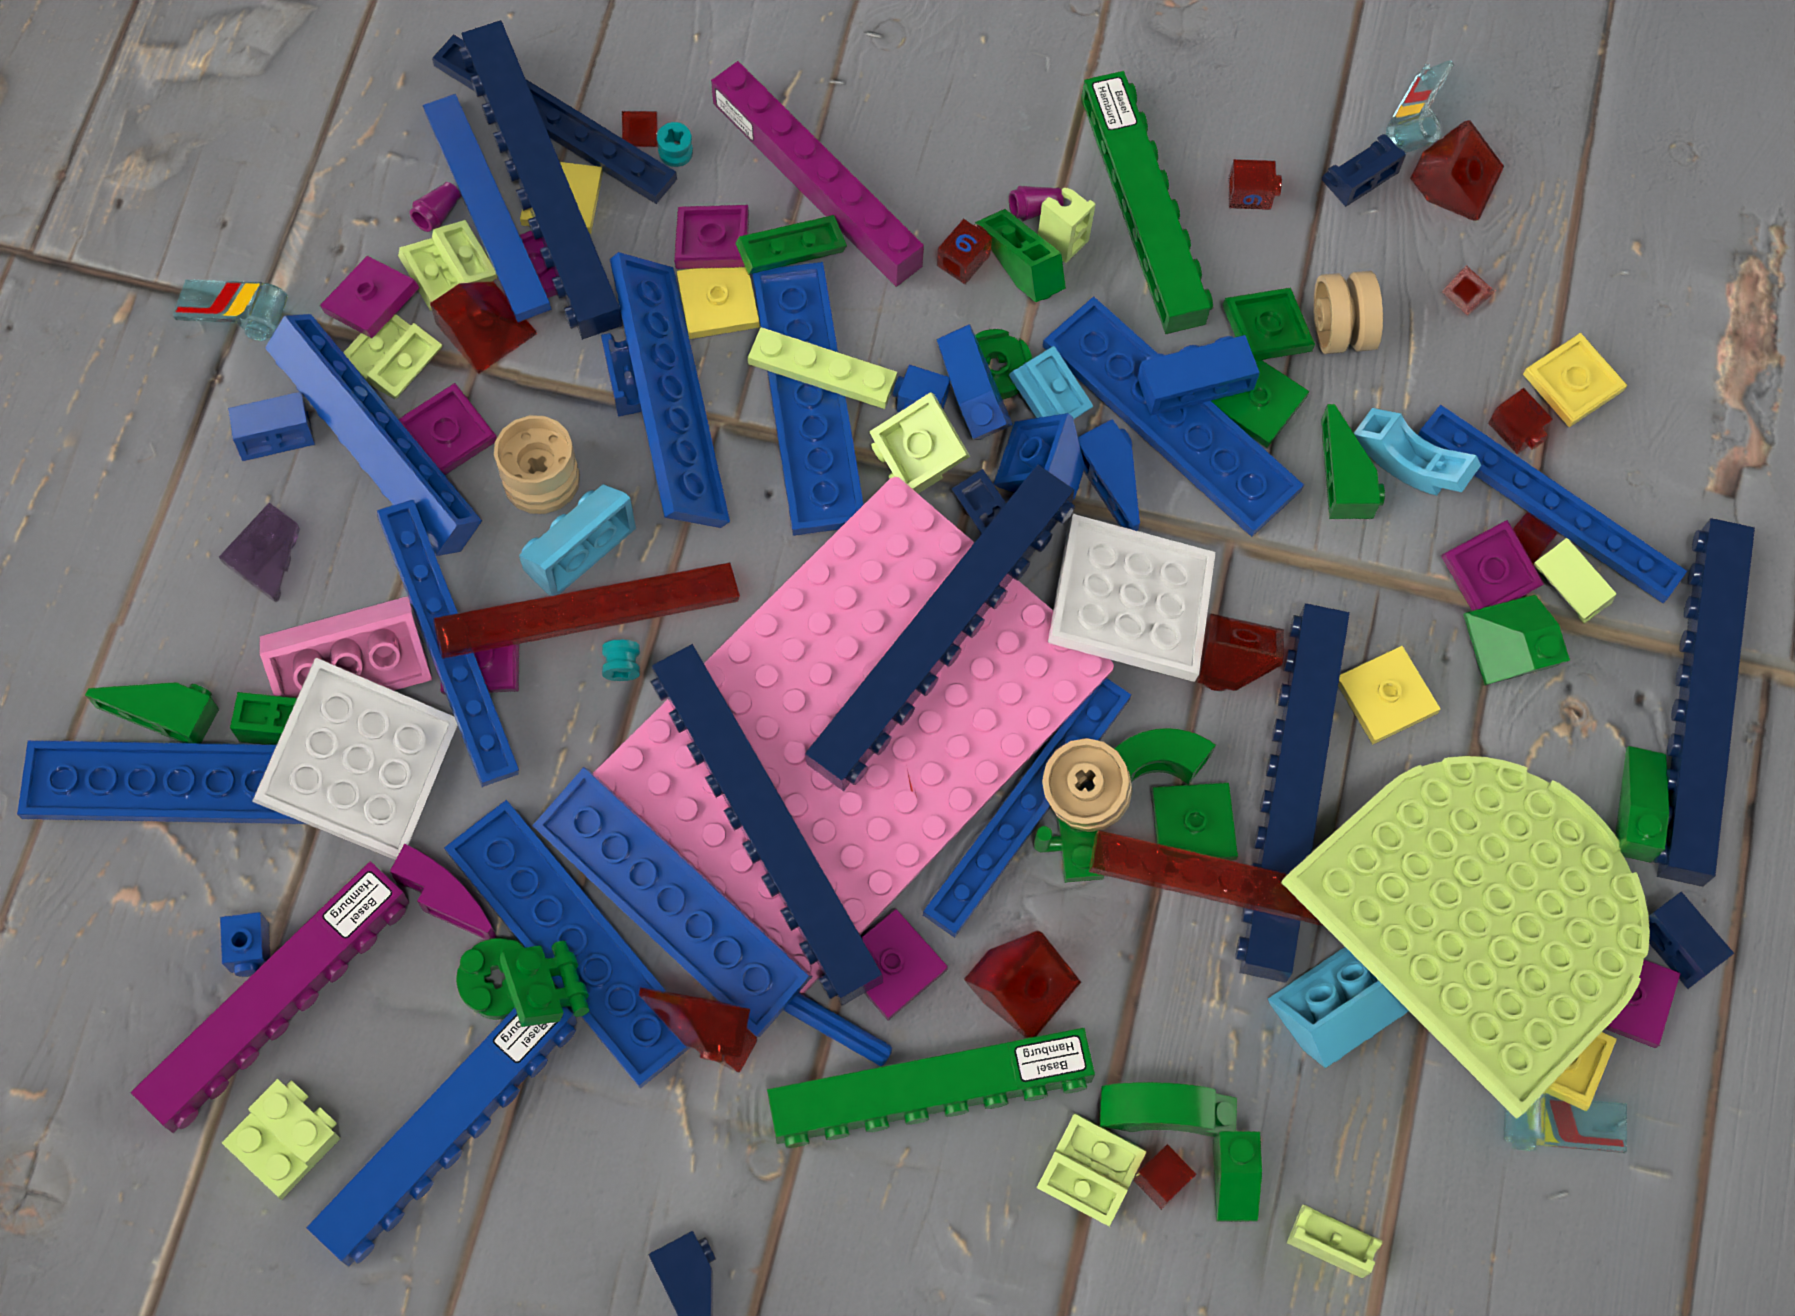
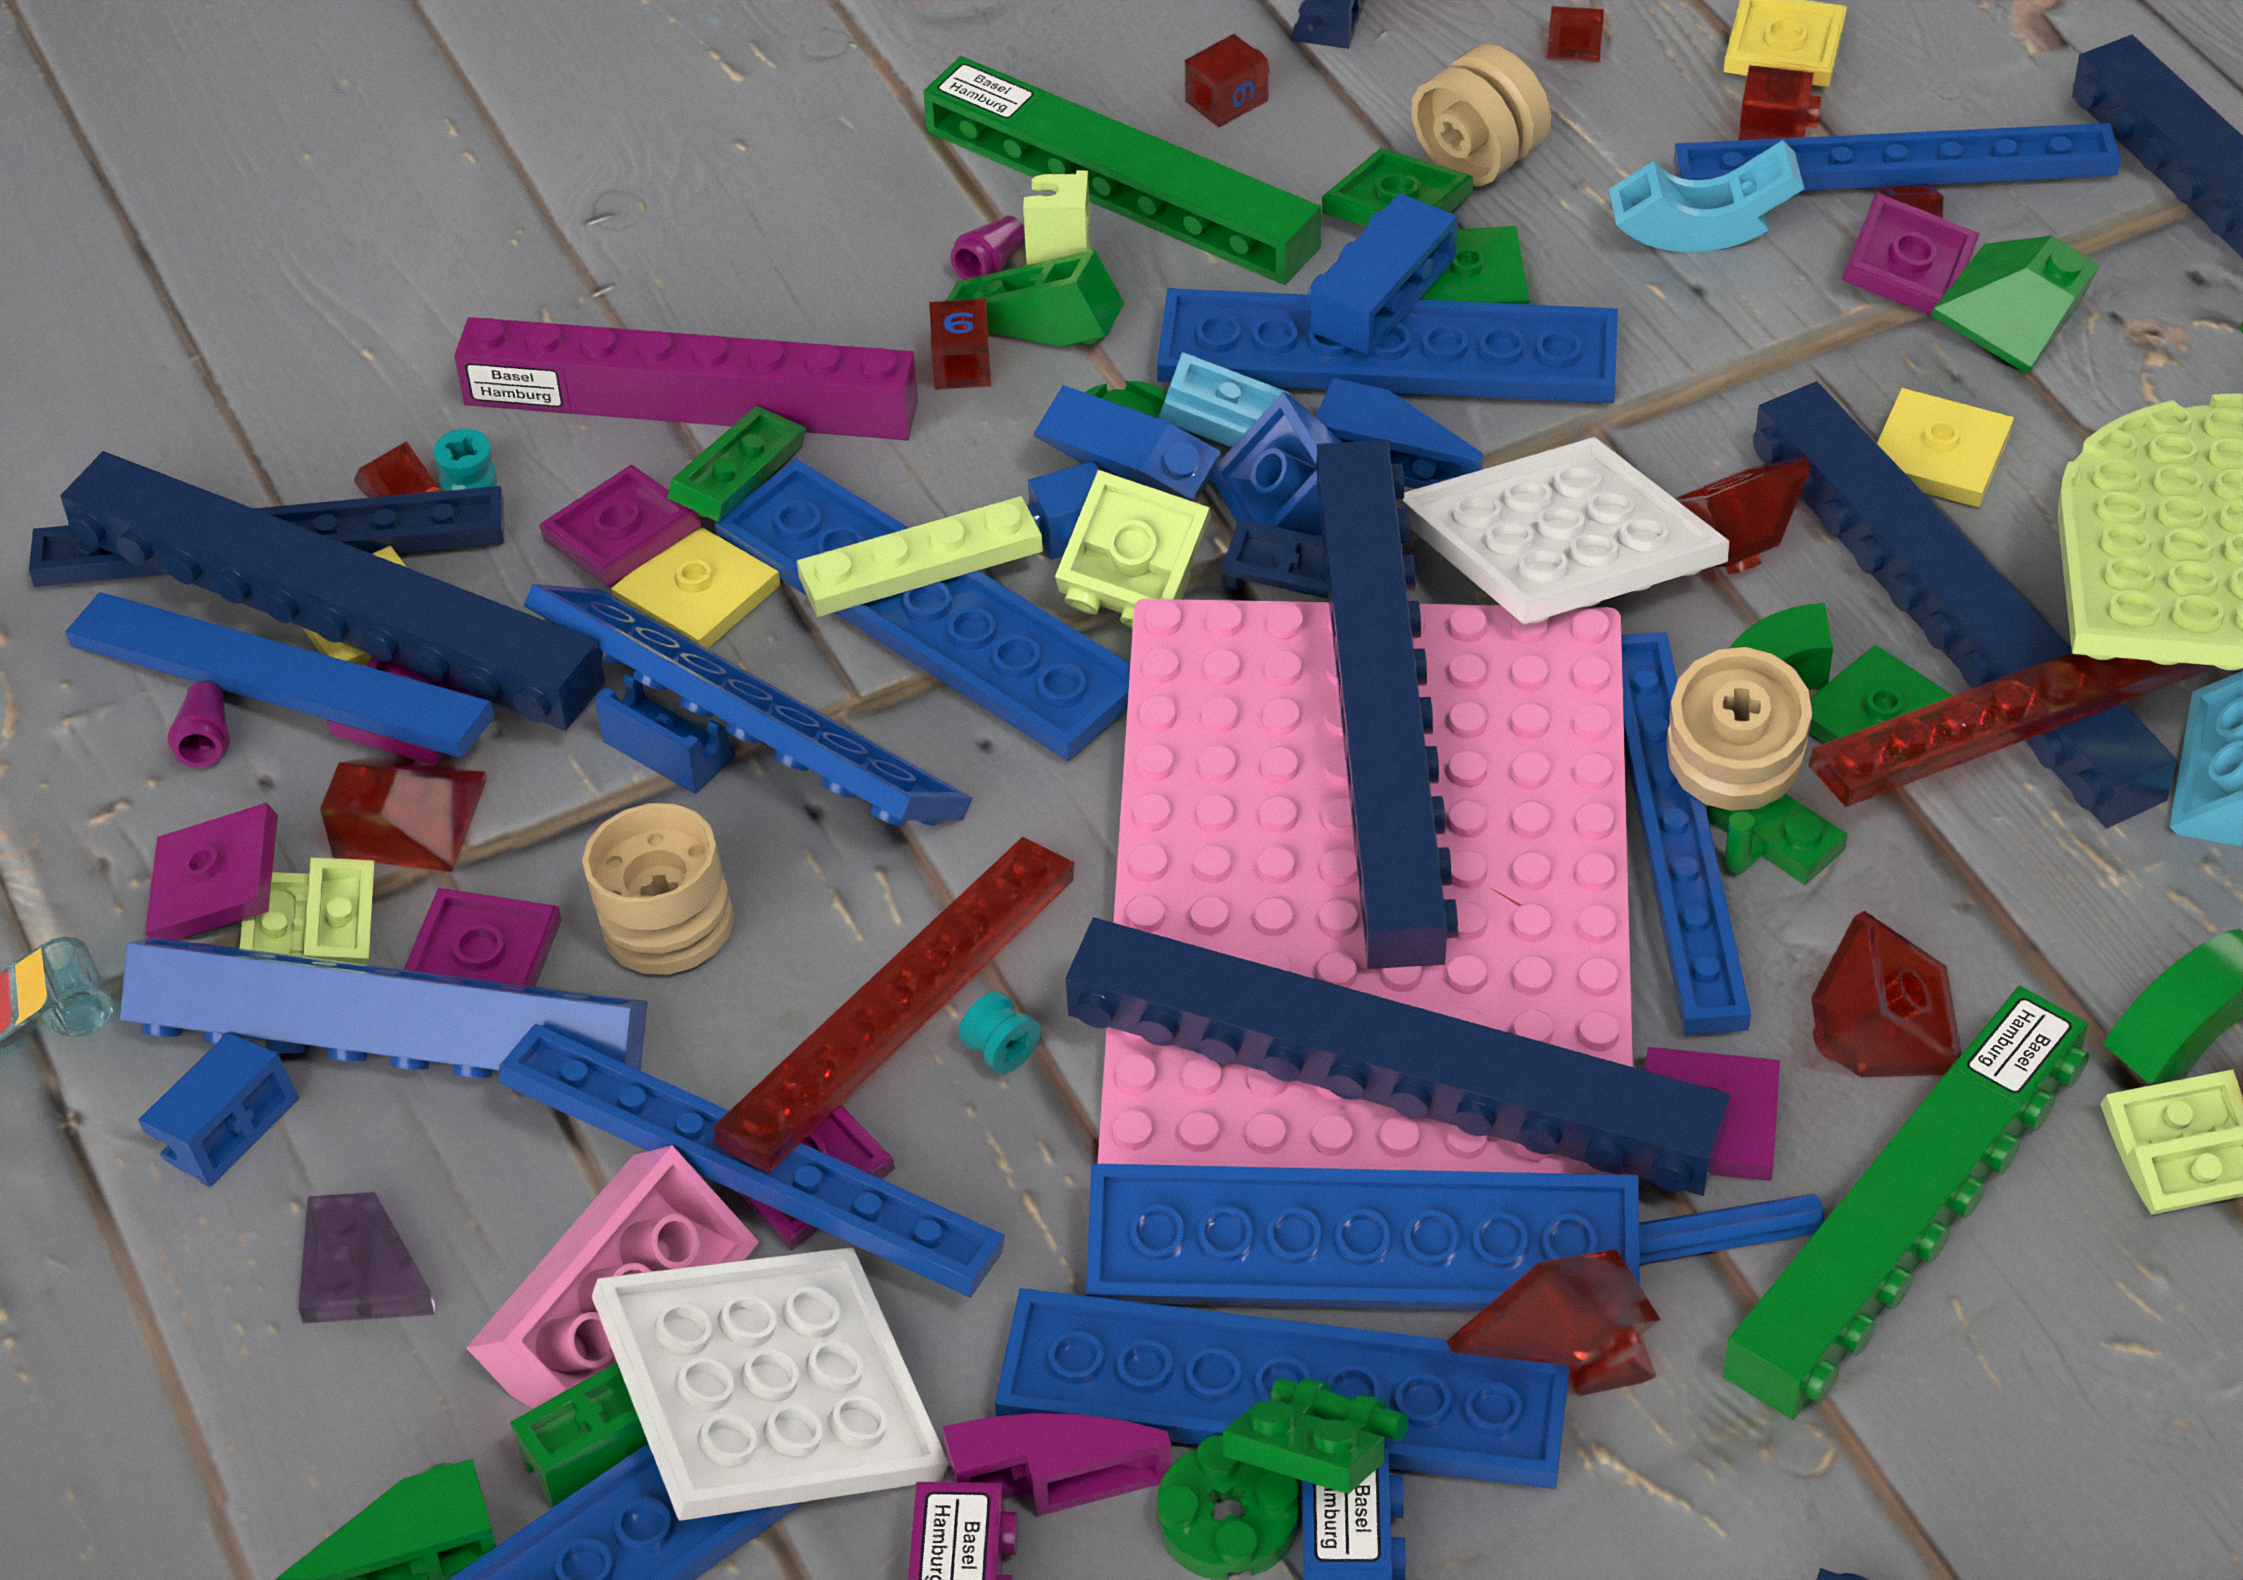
camera: 35 degrees left, 20 degrees down
yellowish green slope [398,220,497,311] -> none
medium azure slope [519,484,636,599] -> none
green slope [1321,404,1385,519] -> none
yellowish green hinge [1534,538,1616,623] -> none

